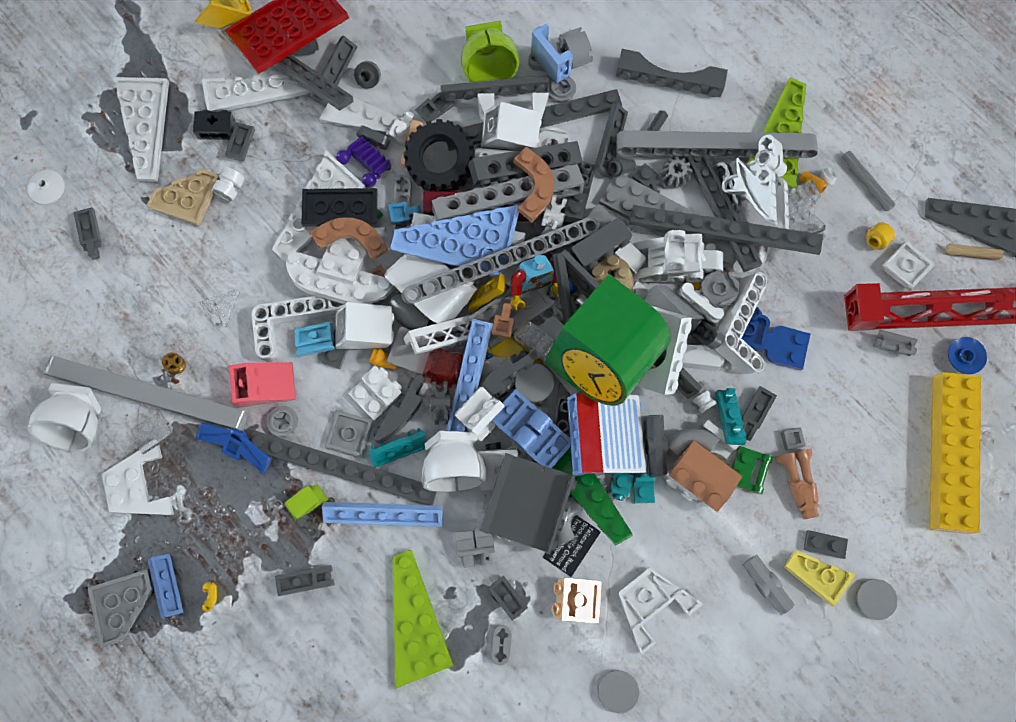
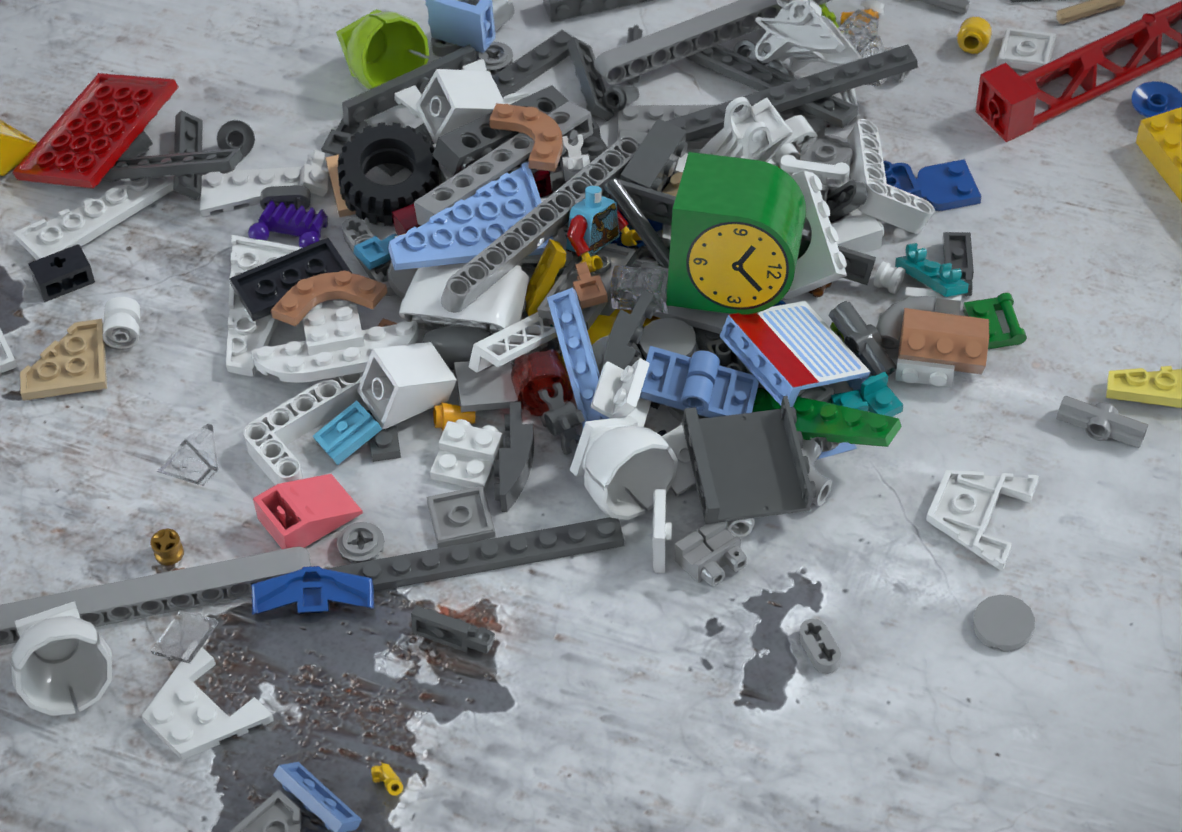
camera: 25 degrees left, 25 degrees down
dark grey plate [225,122,255,162] -> none
dark grey plate [275,565,335,596] -> none
lime slope [285,484,329,520] -> none
light blue plate [322,502,443,527] -> none
teal plate [368,428,428,468] -> none
lime wing [393,549,453,689] -> none
dark grey plate [488,575,528,621] -> none
black sticker [543,515,601,577] -> none
plate [552,578,601,623] -> none
dark grey plate [632,163,666,194] -> none
light grey gear [660,156,692,189] -> none
nougat piece [775,448,819,520] -> none
light grey tile [781,427,806,451] -> none
dark grey plate [804,530,848,559] -> none
light grey hinge [873,330,918,356] -> none
none -> white plate [653,489,672,573]

